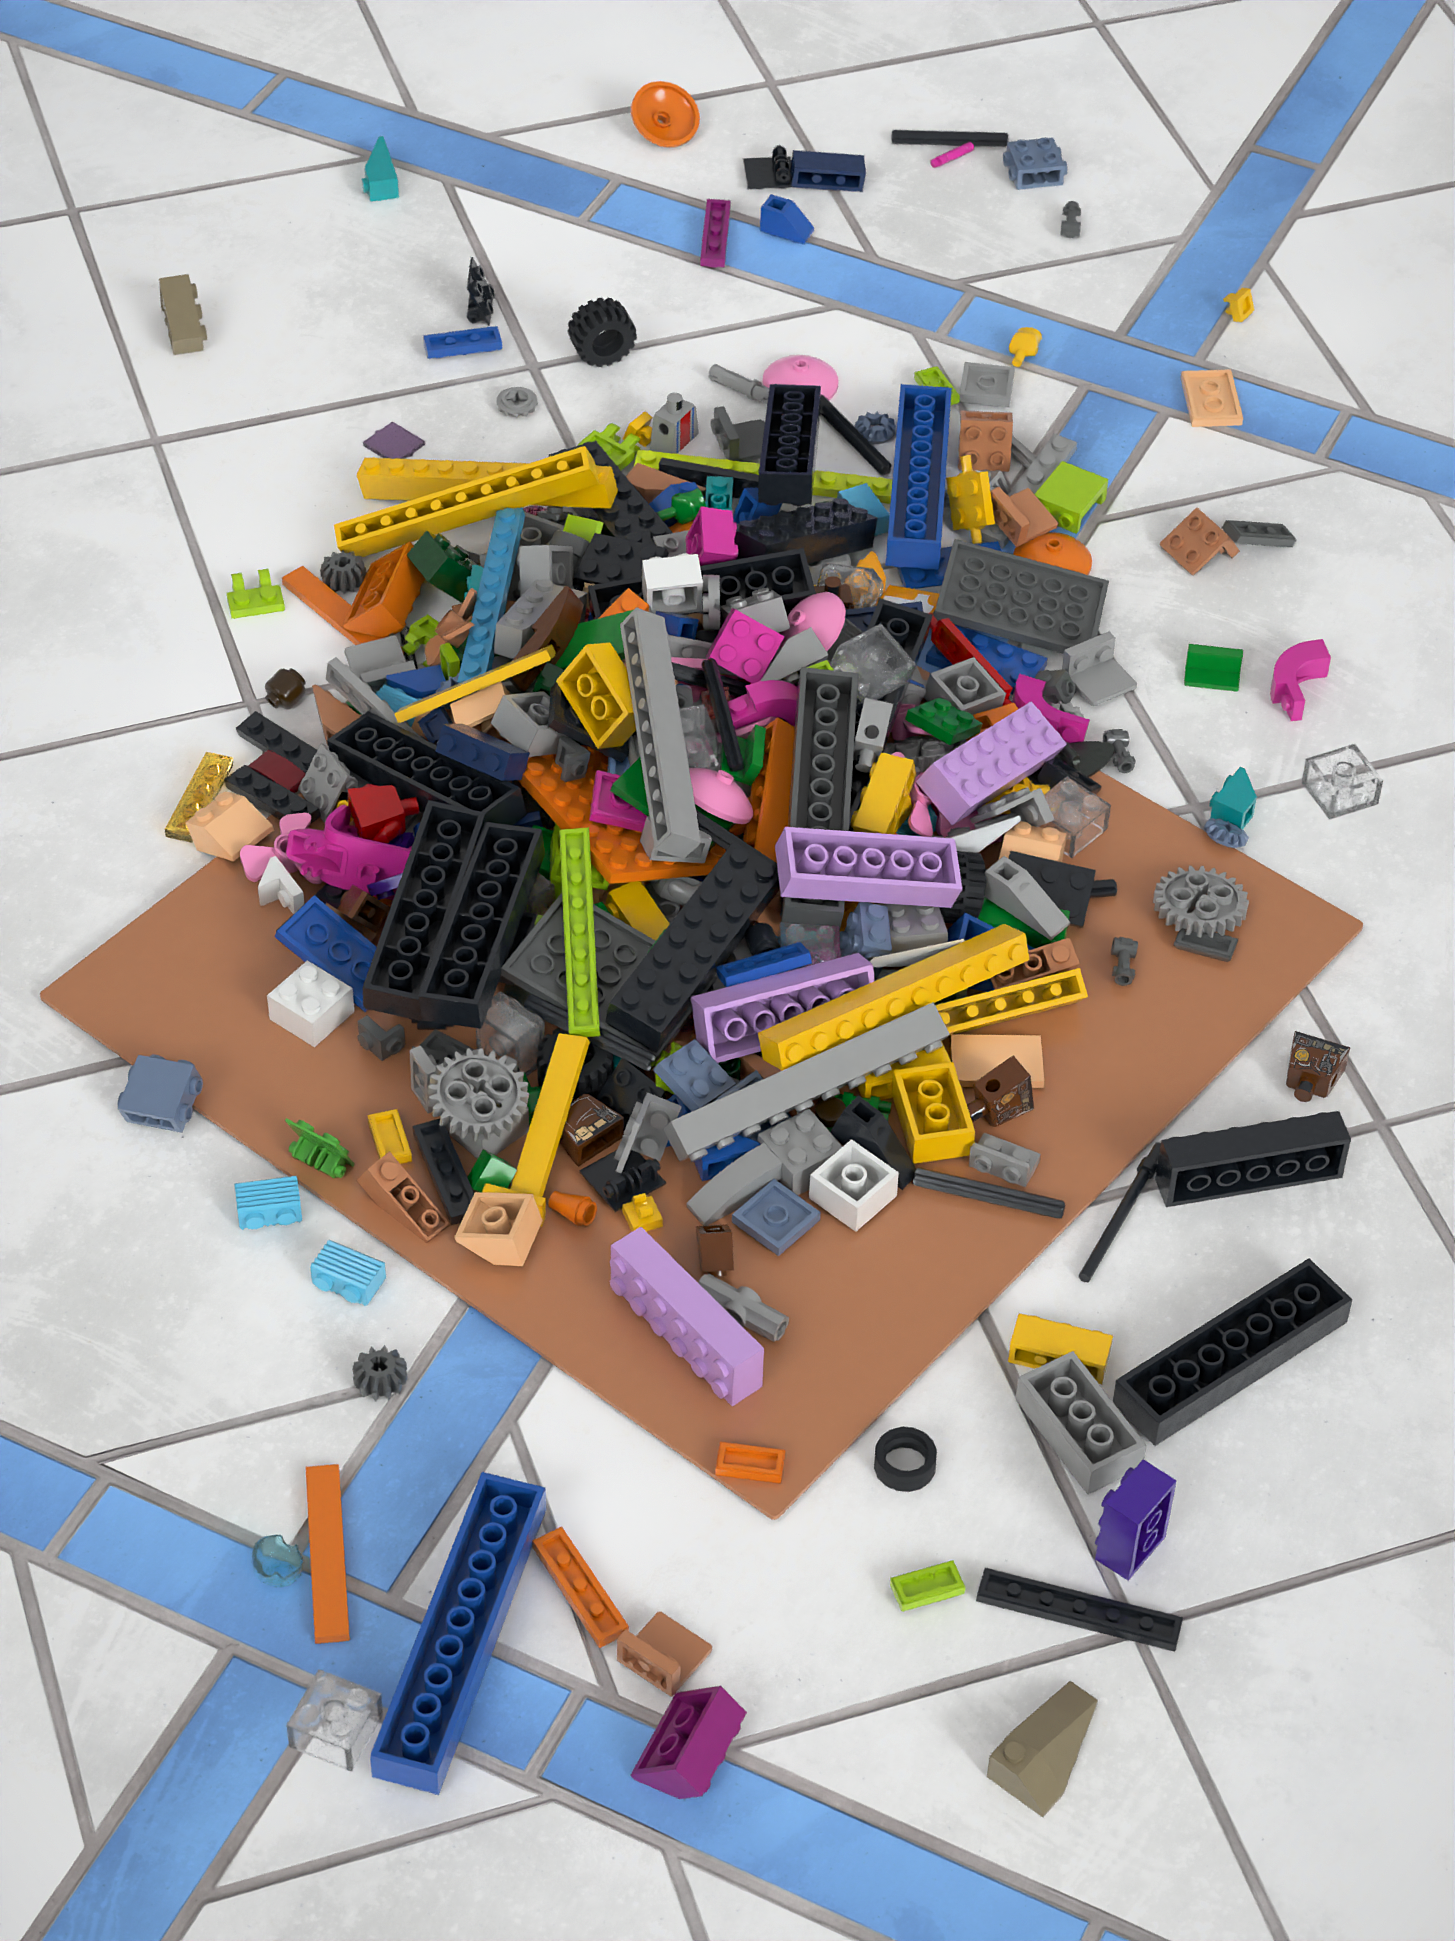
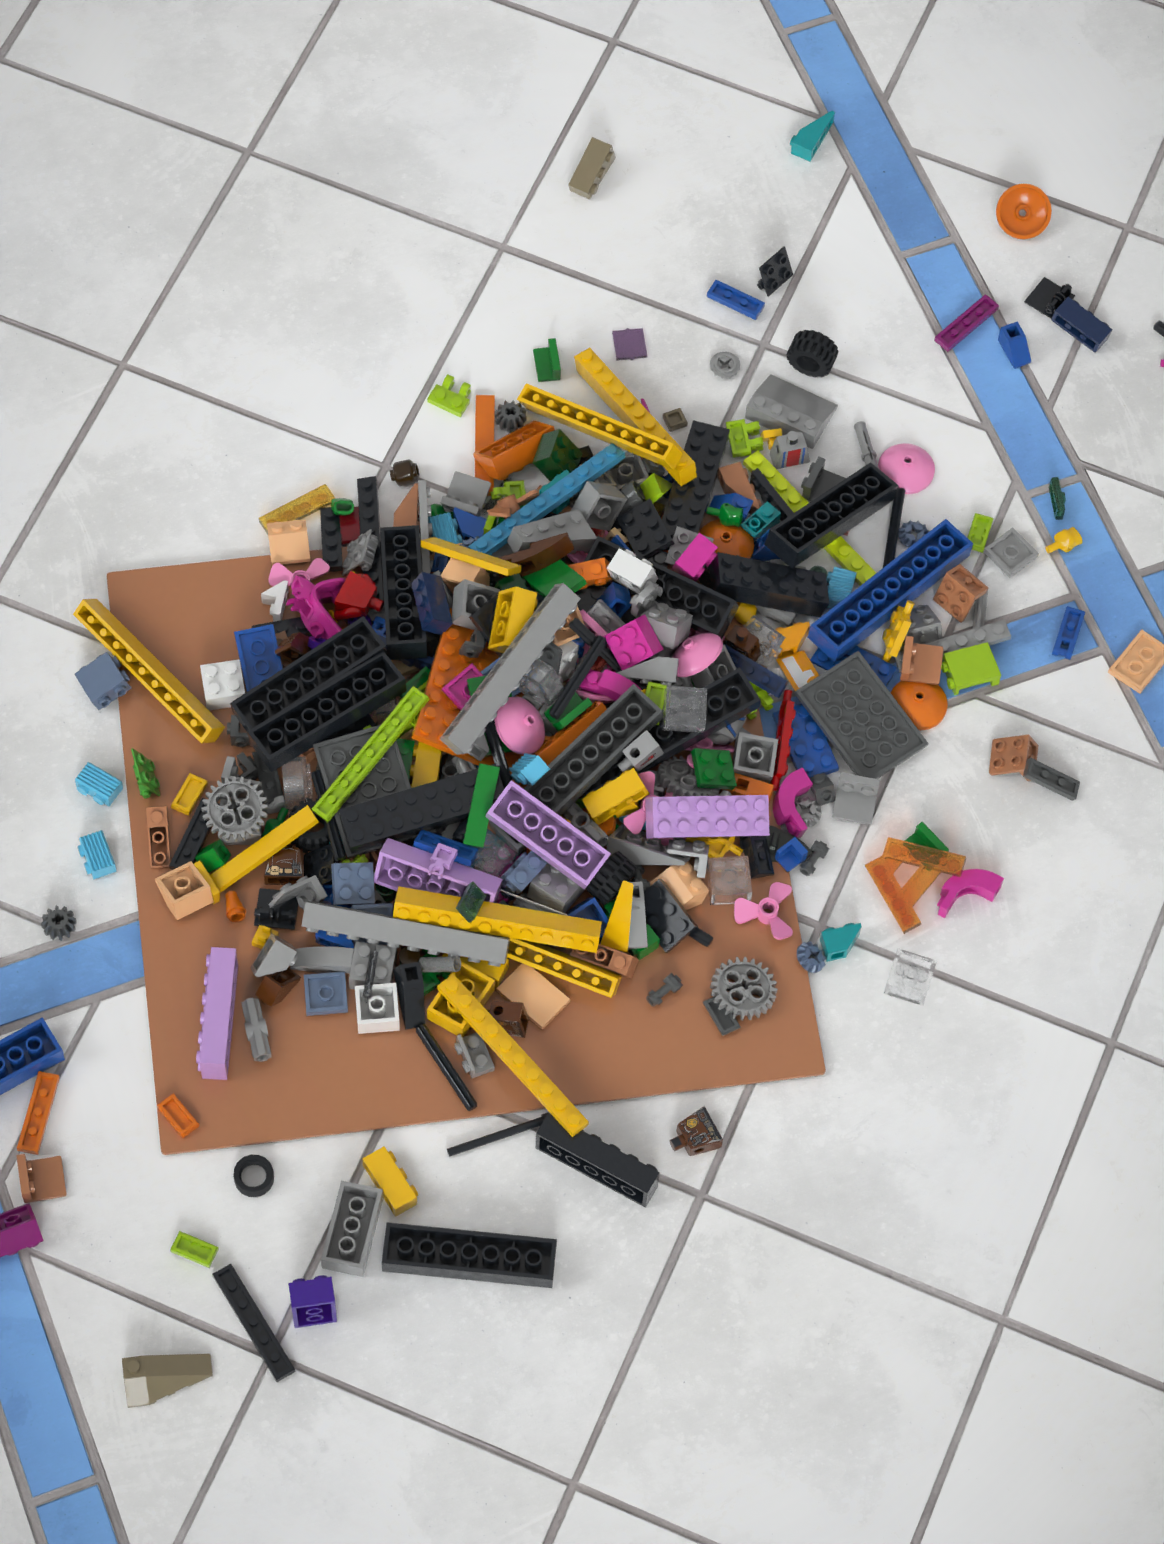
camera: 40 degrees right, 15 degrees up
none -> yellow brick [73,599,225,744]
none -> light grey slope [251,933,298,977]
none -> green piece [331,498,354,515]
none -> black piece [363,946,378,1003]
none -> light grey piece [419,957,461,972]
none -> lavender plate [428,843,458,879]
none -> yellow plate [437,974,589,1137]
none -> clear green plate [456,882,486,923]
none -> green tile [463,763,500,848]
none -> medium azure brick [509,753,550,786]
none -> green panel [533,338,561,382]
none -> yellow sticker [601,881,634,952]
none -> bright pink piece [734,882,793,940]
none -> light grey slope [745,374,838,449]
none -> blue panel [775,837,808,872]
none -> clear orange plate [865,837,966,934]
none -> clear green plate [1048,477,1066,520]
none -> blue plate [1052,606,1085,660]

